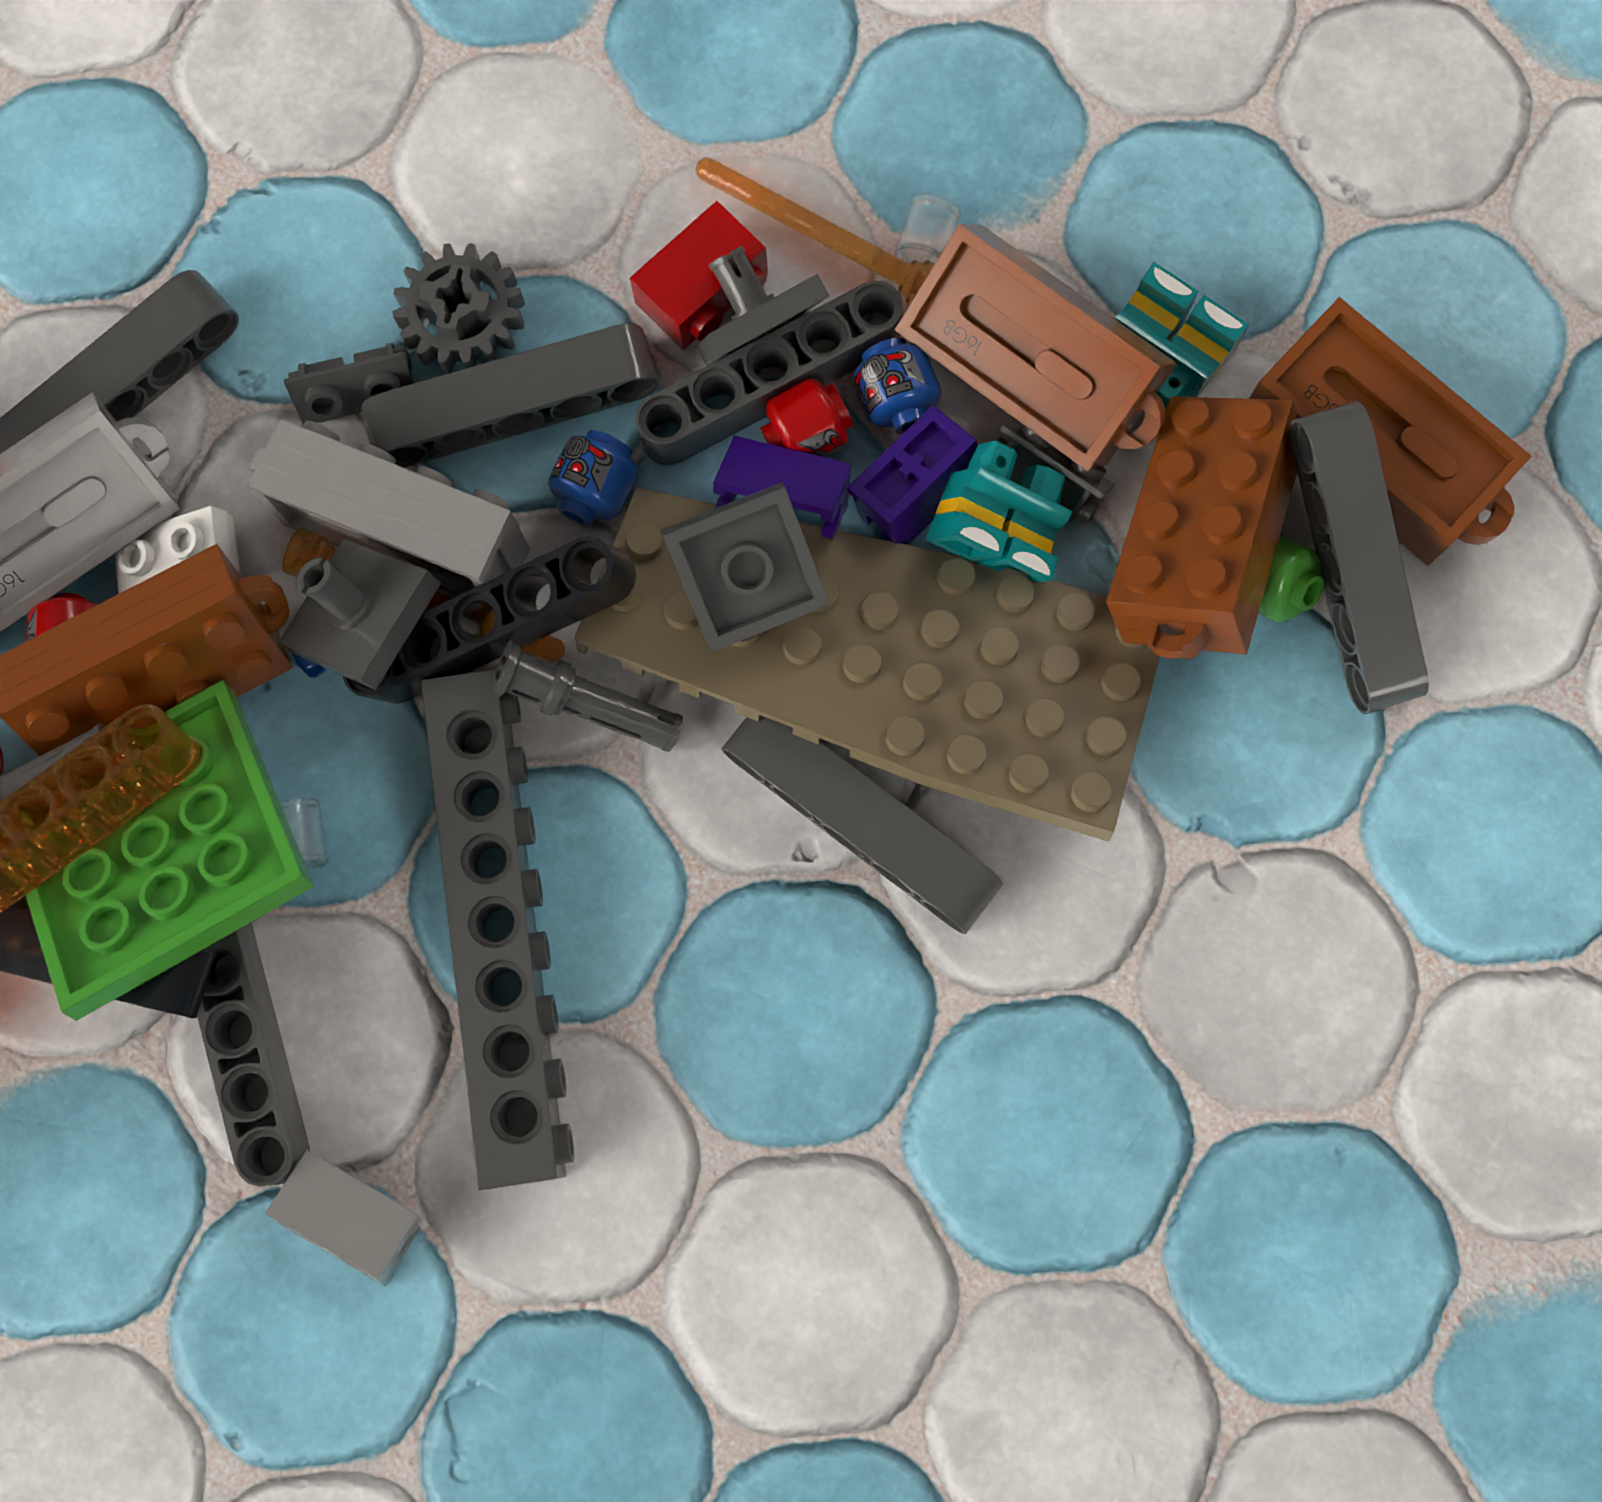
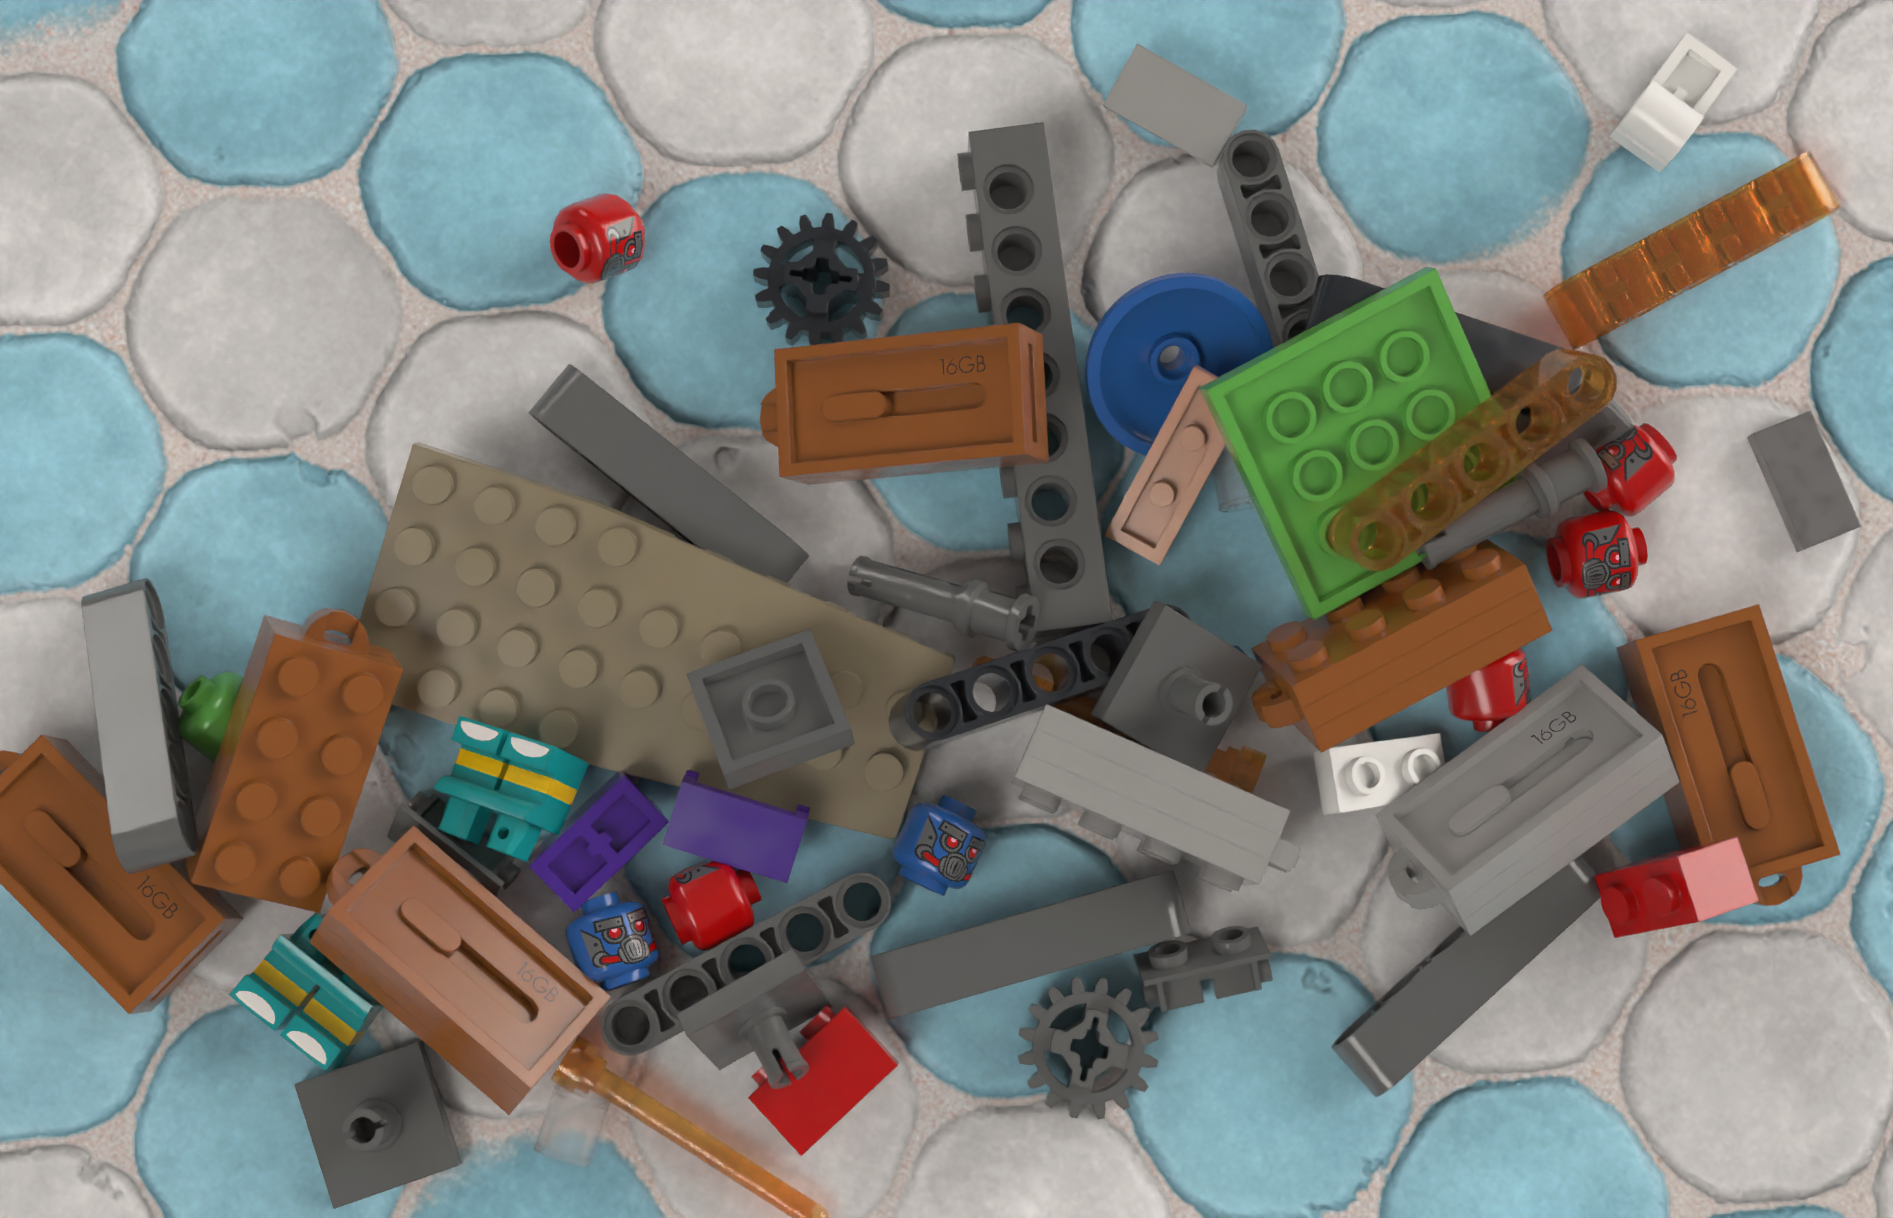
camera: 175 degrees right, 5 degrees up
none -> dark grey tile [294,1040,462,1209]
none -> red head [550,193,645,284]
none -> black gear [753,213,890,346]
none -> dark orange piece [760,323,1049,485]
none -> blue dish [1085,273,1273,456]
none -> nougat plate [1104,365,1226,566]

